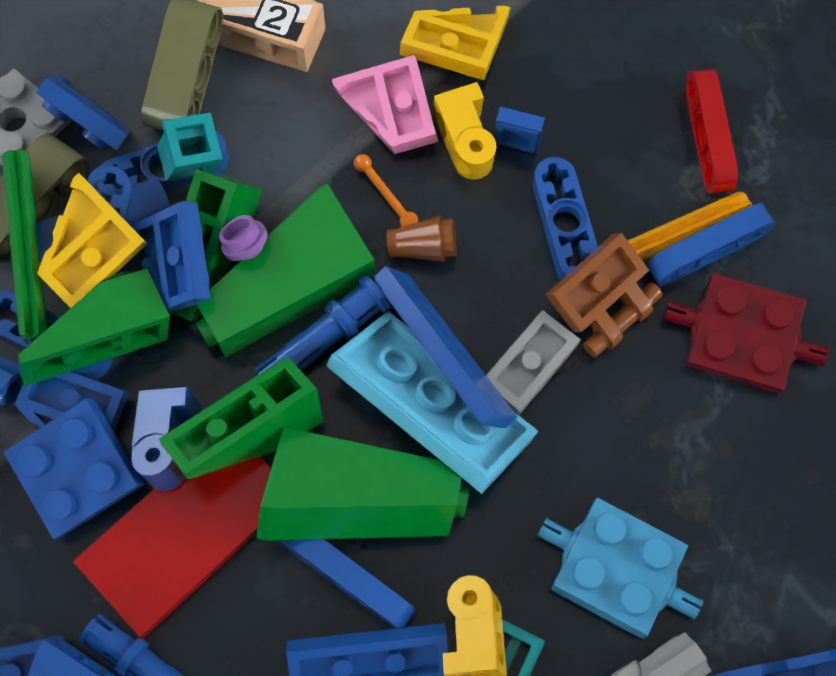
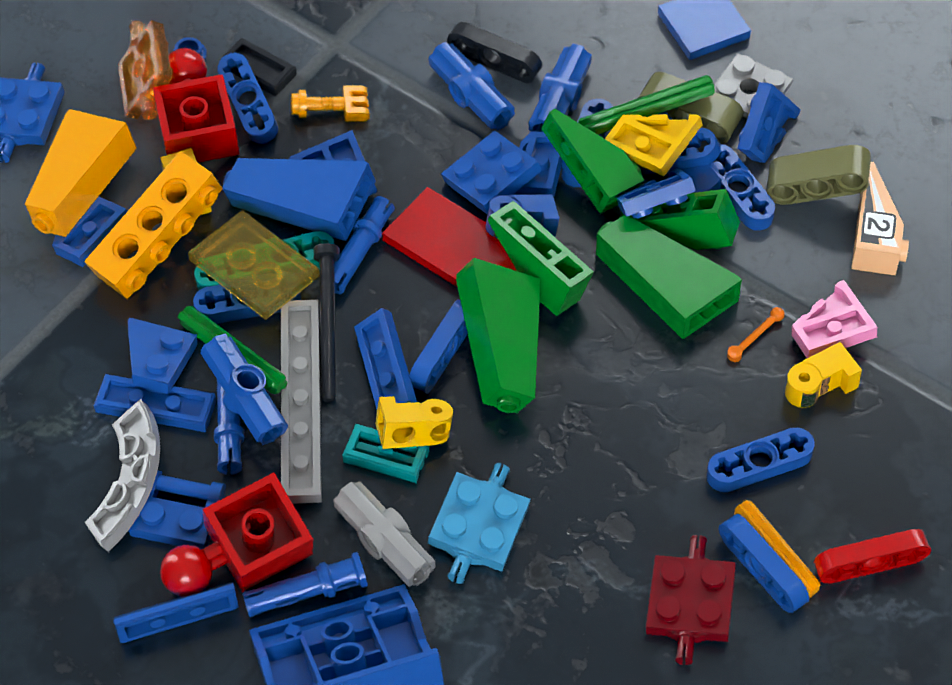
camera: 85 degrees right, 15 degrees down
teal brick [157,113,223,182] -> none
medium lavender plate [219,215,268,261] -> none
blue pin [254,275,391,375] -> none
medium azure tile [326,311,538,494] -> none
blue tile [374,266,517,428] -> none
dark orange cone [387,215,457,262] -> none
yellow wing [399,5,511,80] -> none
light grey plate [486,310,581,415] -> none
blue tile [494,106,545,154] -> none
dark orange plate [545,233,663,358] -> none

